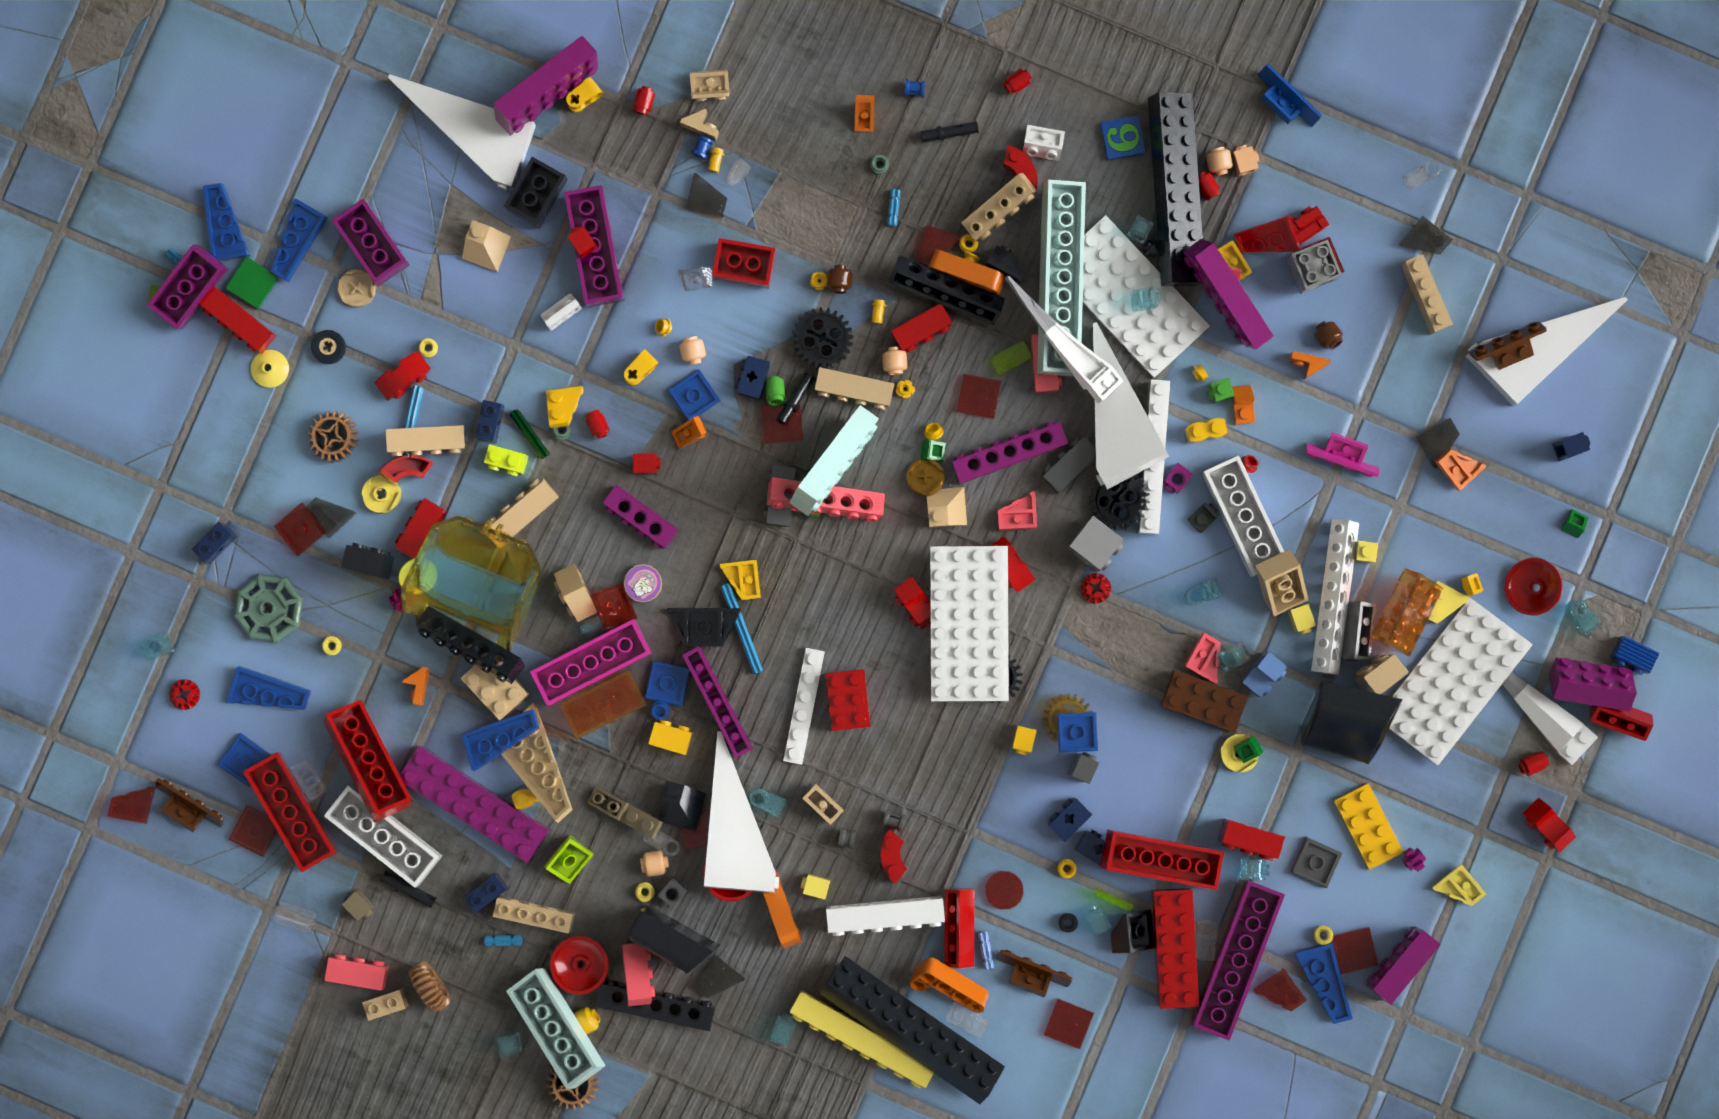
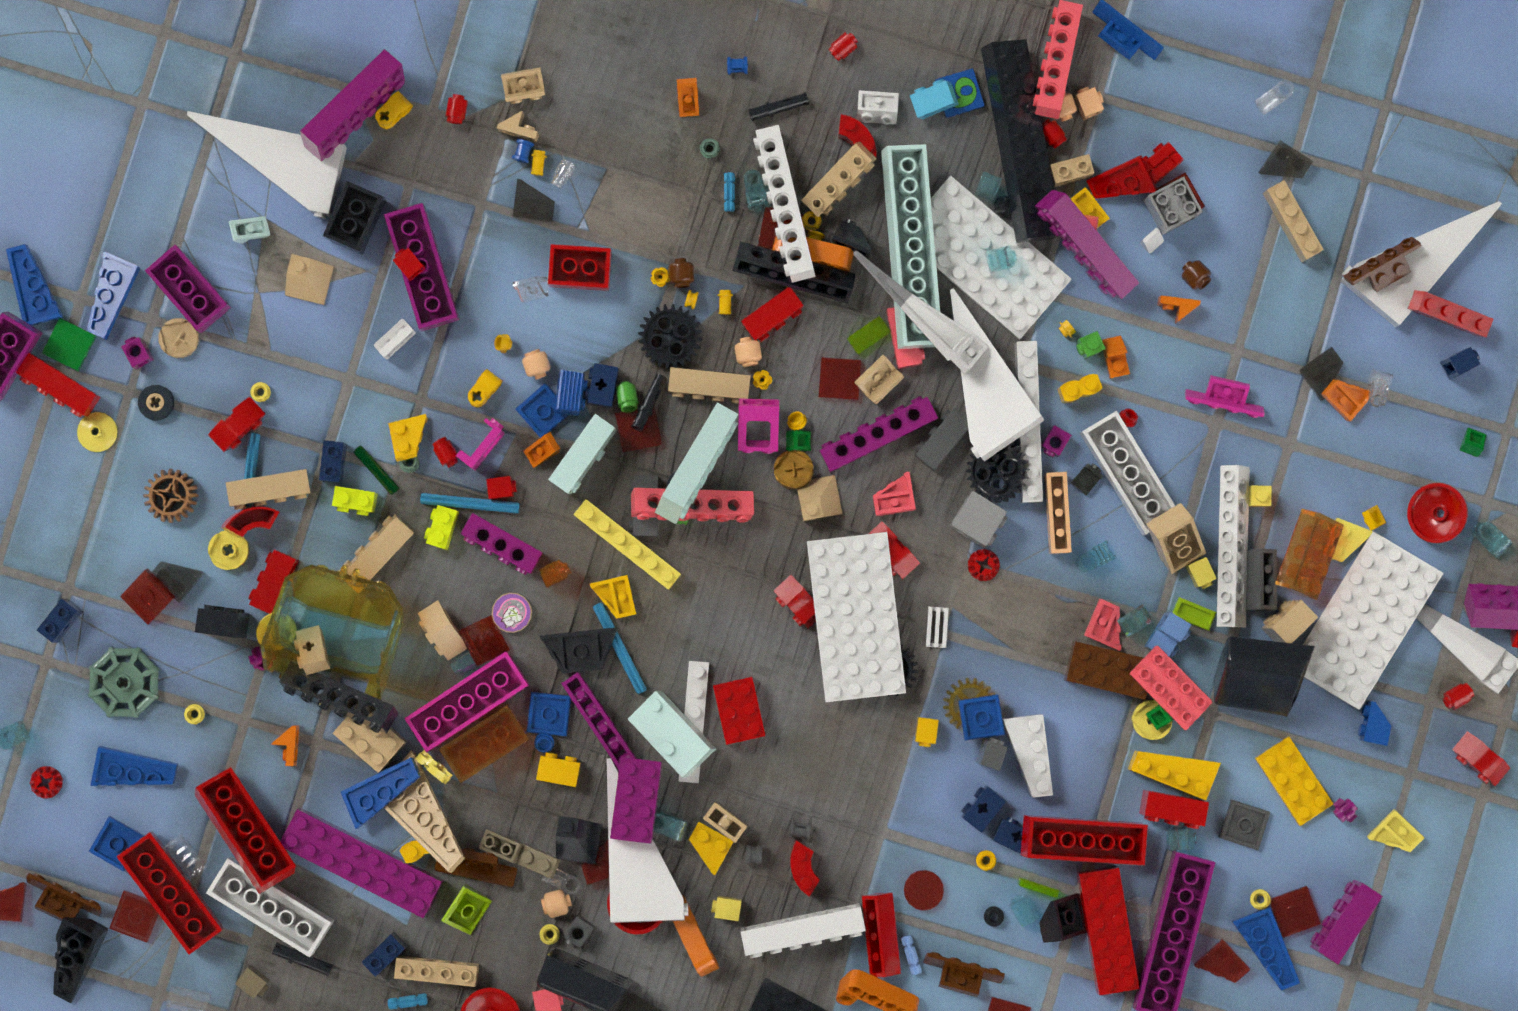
camera: 10 degrees left, 0 degrees up
none -> black wedge [53,917,109,1003]
none -> magenta brick [121,336,154,369]
none -> light aqua slope [229,216,270,244]
none -> tan brick [294,625,330,675]
none -> light yellow plate [415,750,453,785]
none -> dark azure axle [420,493,520,513]
none -> neon yellow brick [424,505,459,550]
none -> reddish brown bracket [435,848,517,888]
none -> dark pink window [456,418,505,471]
none -> clear orange slope [539,559,571,588]
none -> light aqua brick [548,414,617,496]
none -> blue brick [554,370,587,416]
none -> light yellow brick [574,499,681,590]
none -> magenta brick [610,757,662,844]
none -> light aqua brick [628,691,716,778]
none -> yellow bush [684,290,699,310]
none -> yellow wing [689,822,733,875]
none -> dark pink window [738,398,779,454]
none -> clear light blue piece [744,169,768,210]
none -> white brick [753,125,816,282]
none -> tan bracket [854,355,904,404]
none -> medium azure brick [910,79,959,120]
none -> white tile [926,607,949,648]
none -> white wedge [1002,714,1053,798]
none -> coral brick [1033,0,1083,119]
none -> light nougat brick [1044,472,1072,554]
none -> tan brick [1050,154,1094,187]
none -> yellow wedge [1128,750,1221,800]
none -> coral bracket [1130,646,1212,730]
none -> white slope [1140,228,1164,254]
none -> lime tile [1172,597,1217,631]
none -> blue slope [1358,701,1391,746]
none -> clear piece [1367,369,1393,408]
none -> red brick [1407,290,1494,338]

